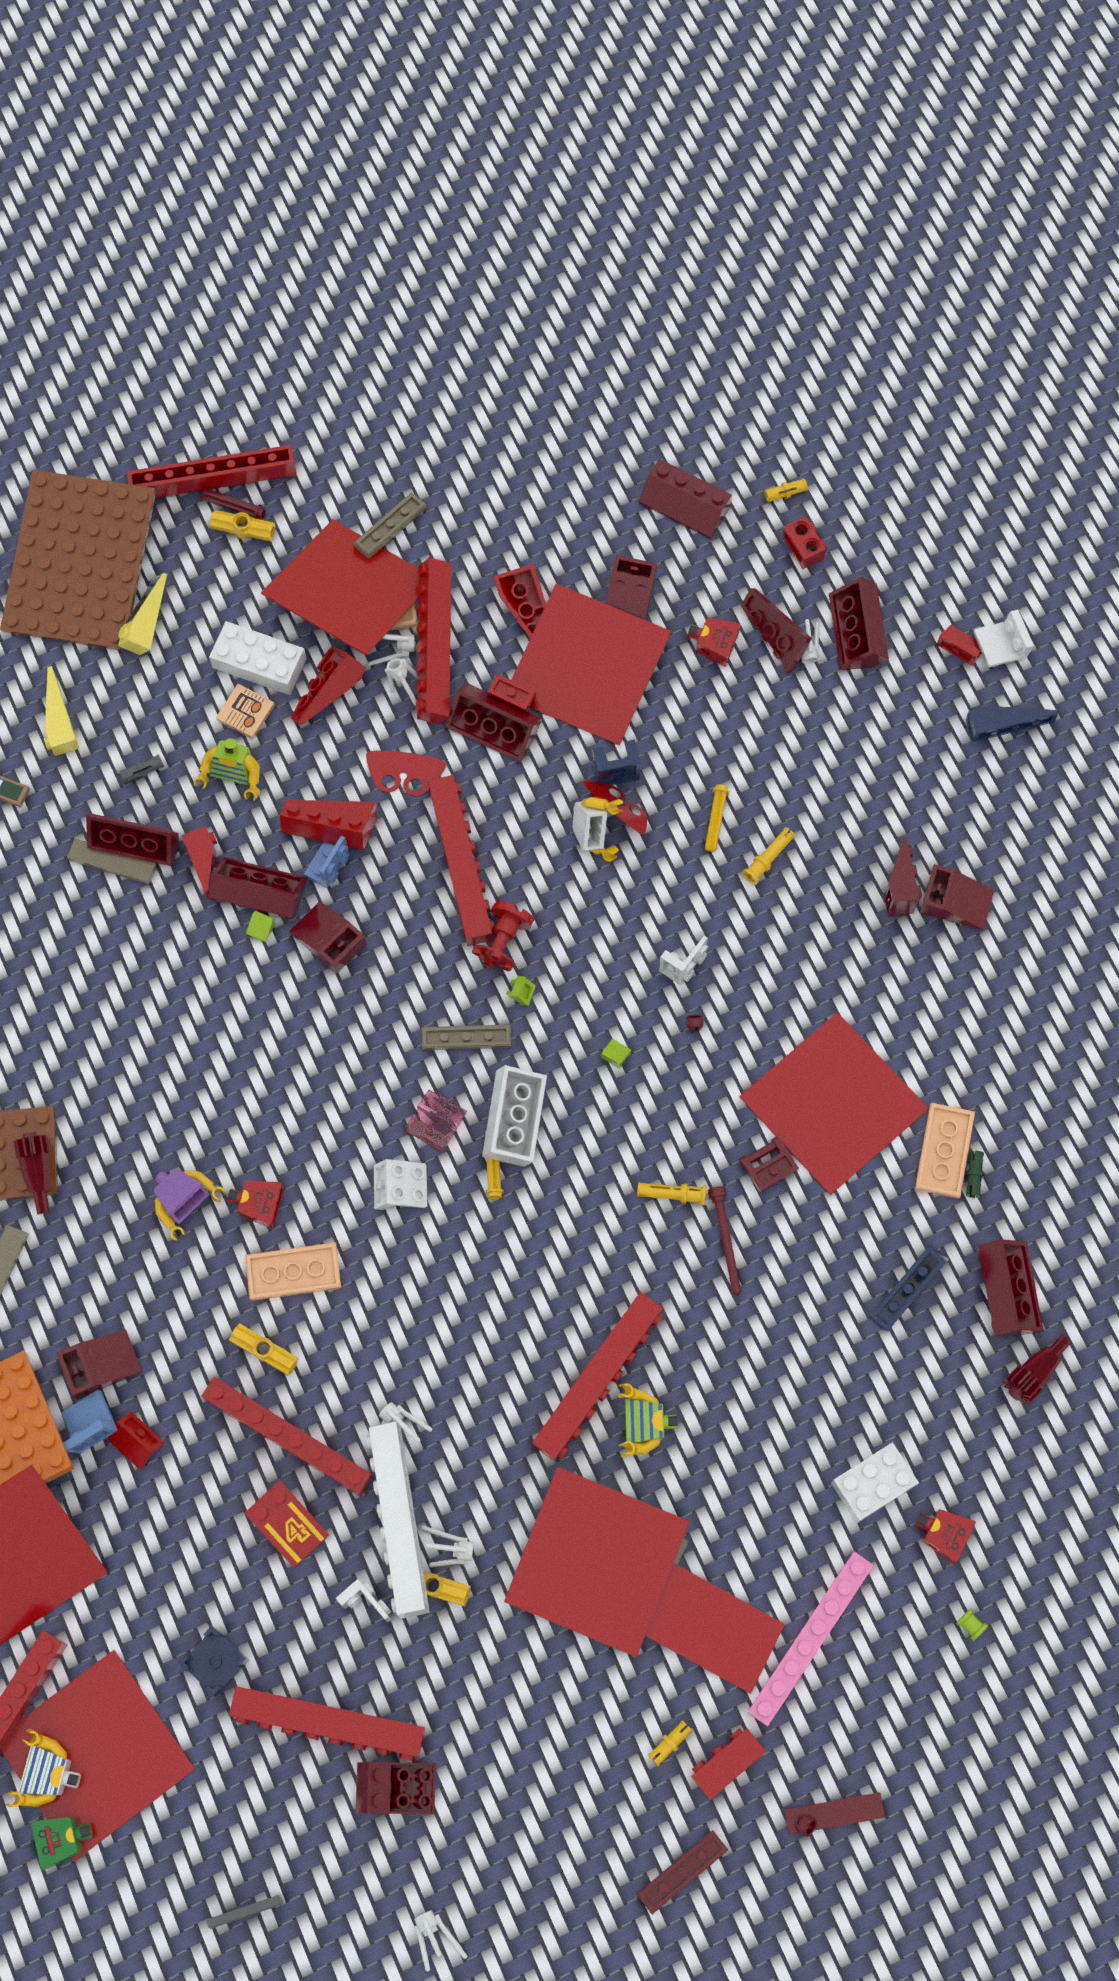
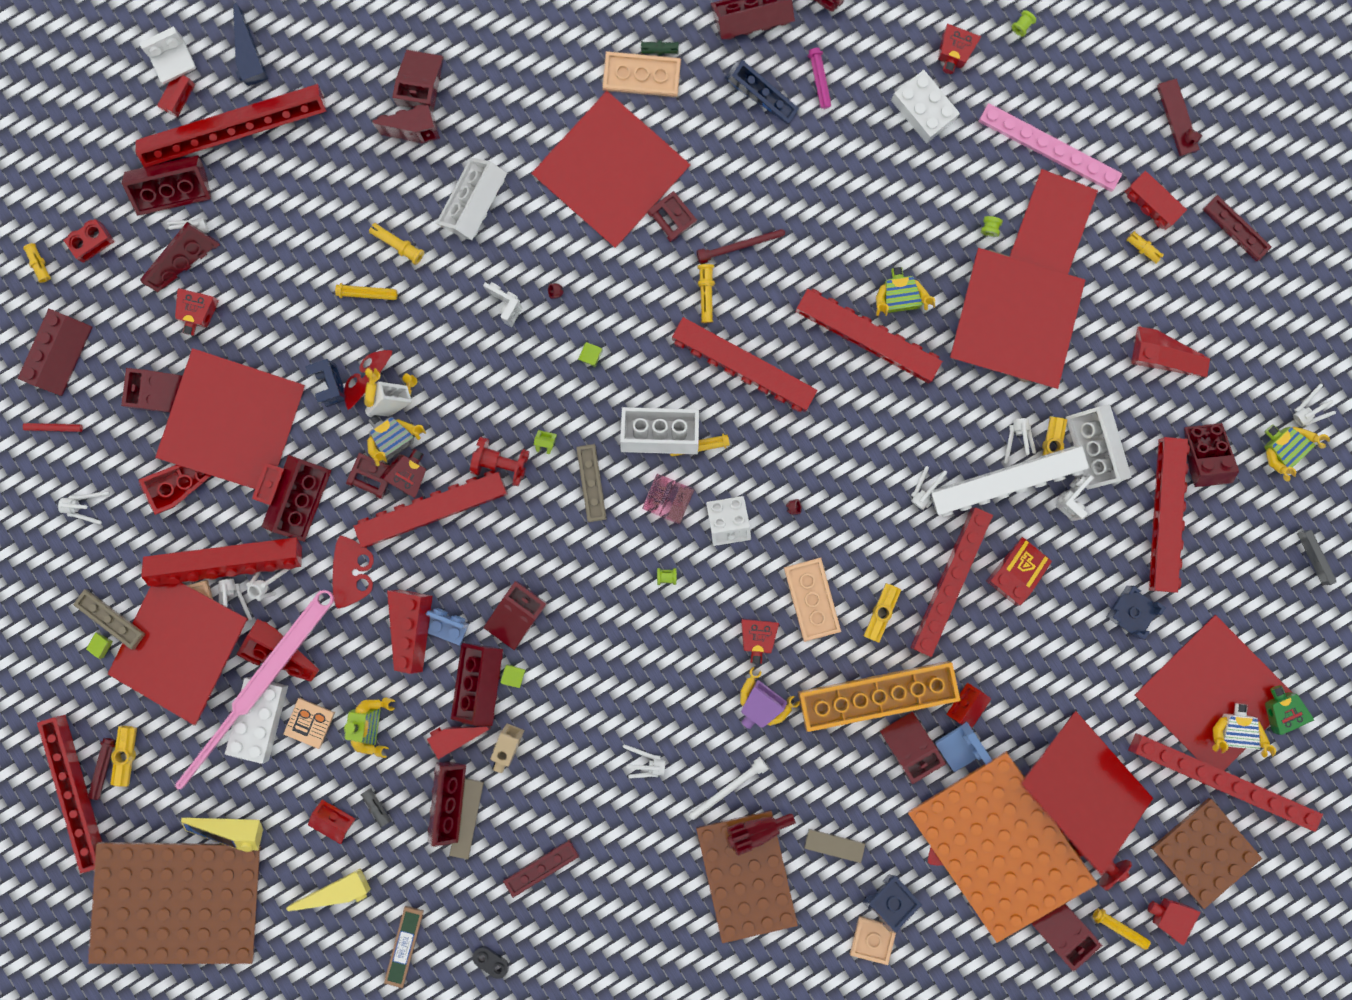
camera: 100 degrees left, 15 degrees up
none -> red bar [23,423,83,432]
none -> white plant [58,492,110,524]
none -> lime slope [86,632,113,659]
none -> red brick [135,84,326,168]
none -> bright pink piece [176,590,334,789]
none -> red panel [308,800,355,844]
none -> dark red plate [346,453,389,500]
none -> torso [367,415,426,466]
none -> dark red torso [380,449,426,498]
none -> white slope [436,157,507,240]
none -> tan torso [491,723,525,773]
none -> dark red tile [503,839,579,898]
none -> white plant [623,745,665,778]
none -> lime bush [657,568,677,585]
none -> red brick [672,317,818,413]
none -> white piece [689,757,769,820]
none -> dark red hinge [786,499,802,515]
none -> light orange brick [798,661,960,732]
none -> dark pink axle [808,48,831,109]
none -> lime wheel [981,216,1003,237]
none -> white slope [1066,404,1132,490]
none -> red wedge [1131,326,1210,378]
none -> torso [1264,424,1330,481]

